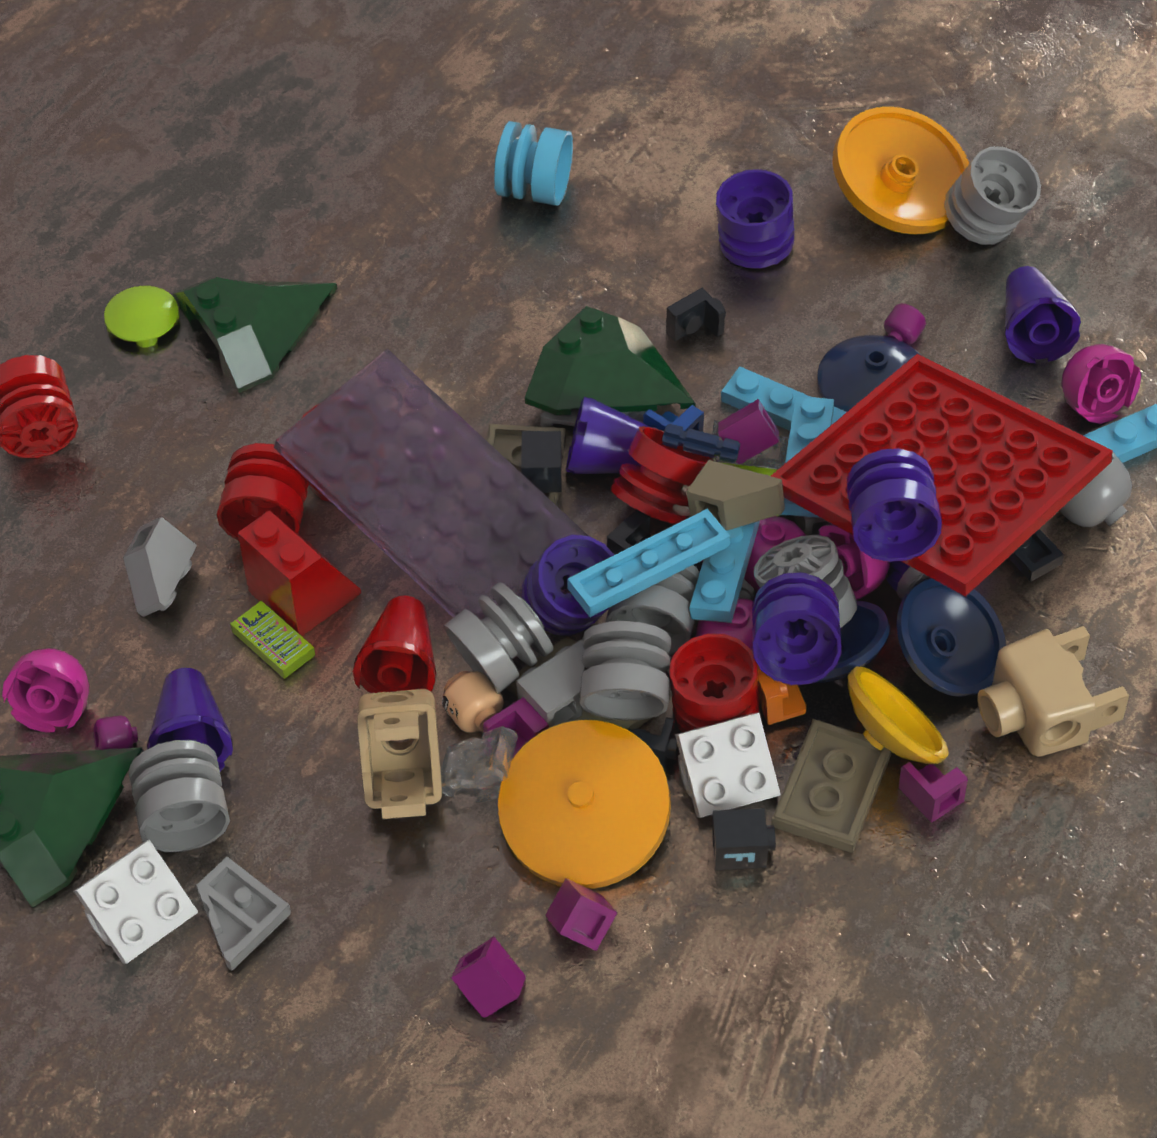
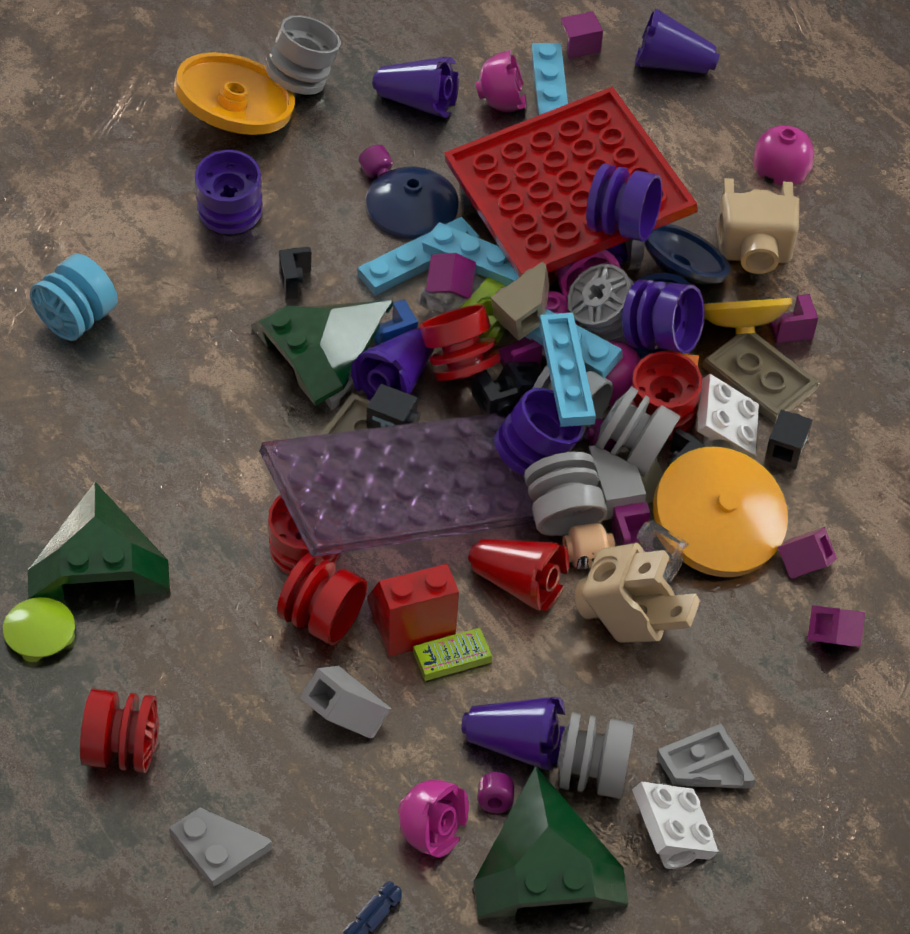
camera: 70 degrees left, 0 degrees up
dark blue axle [662,424,740,463] -> none

